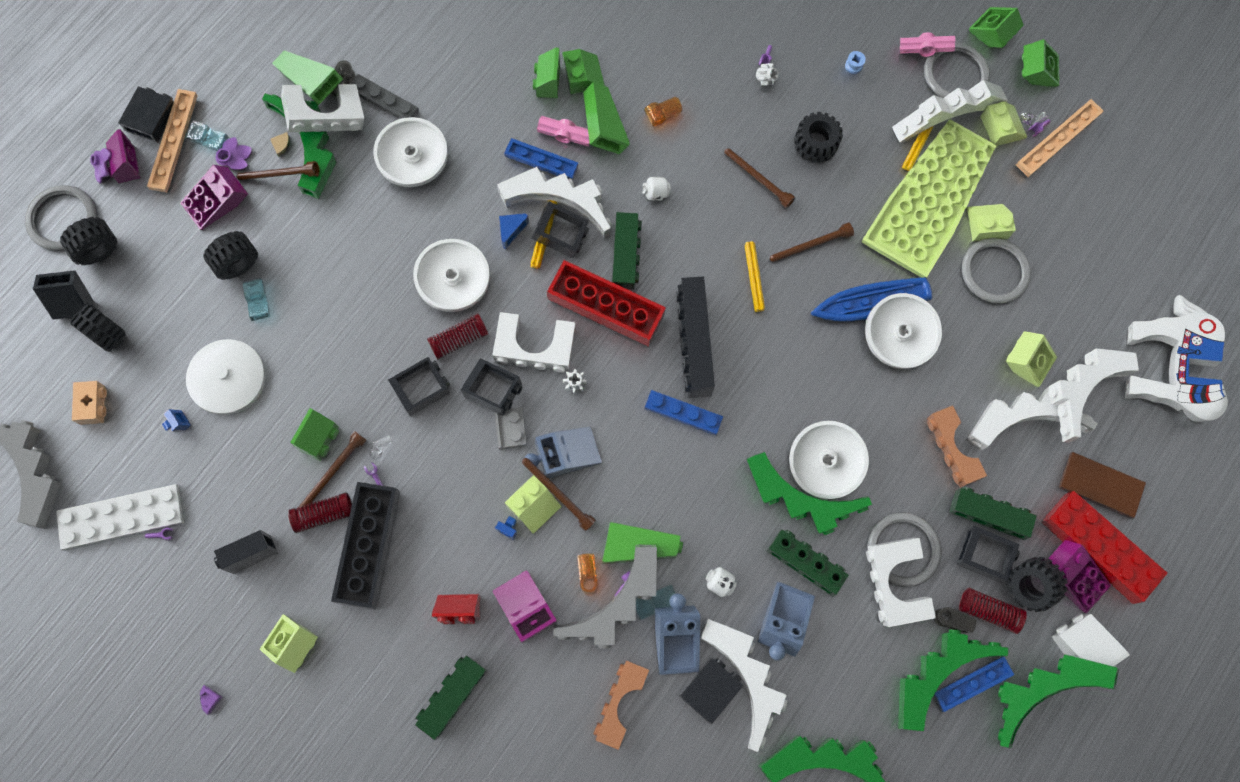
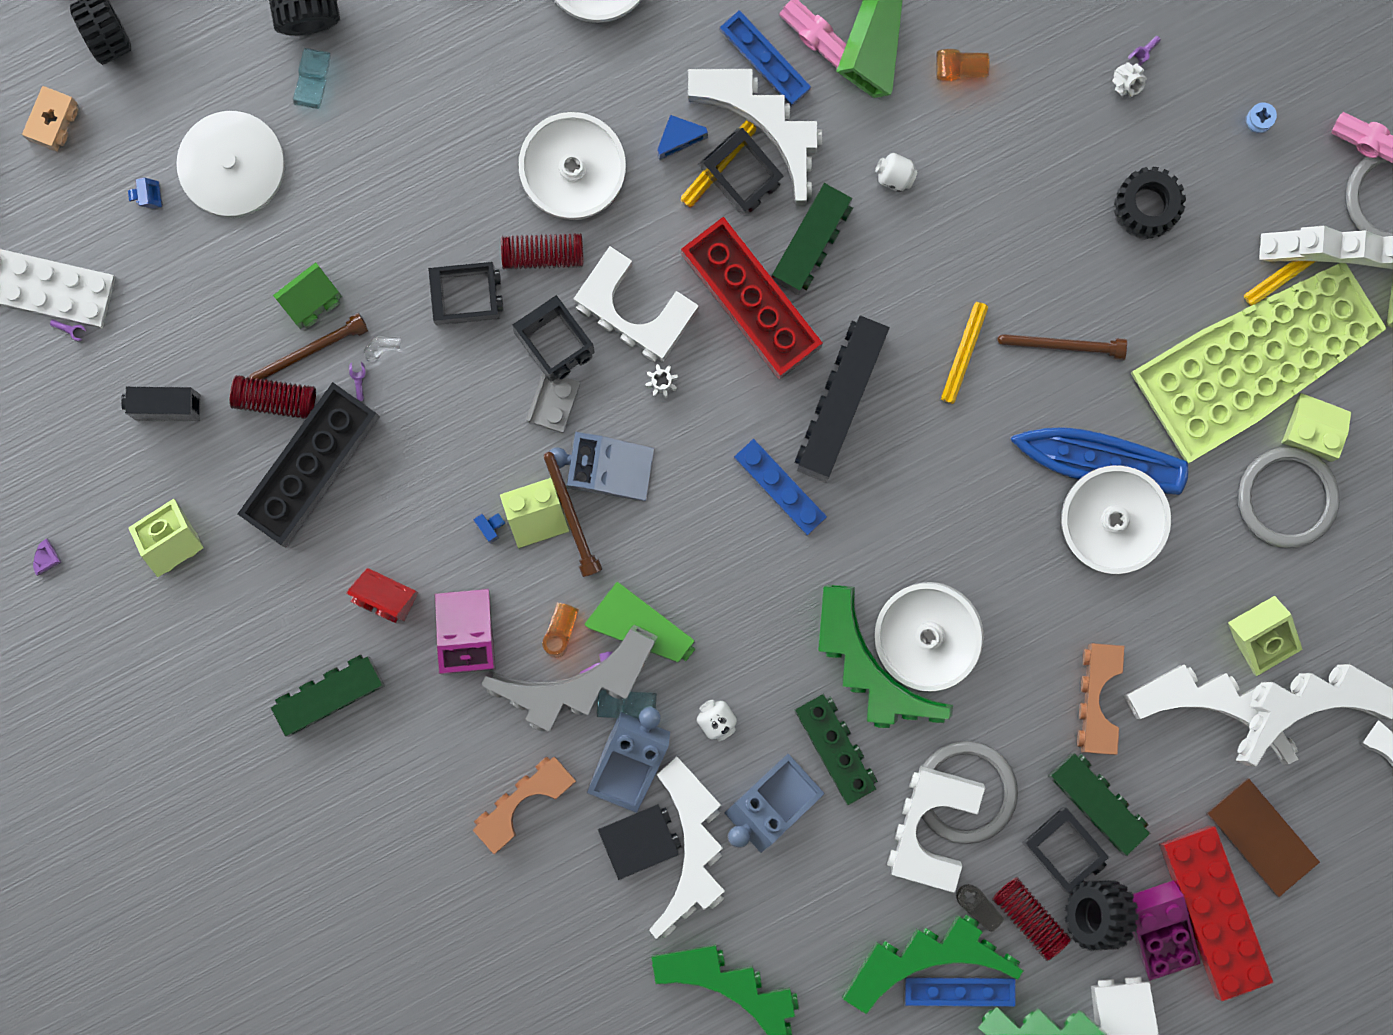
camera: 30 degrees right, 10 degrees up
reddish brown piece [724,148,796,209] -> none

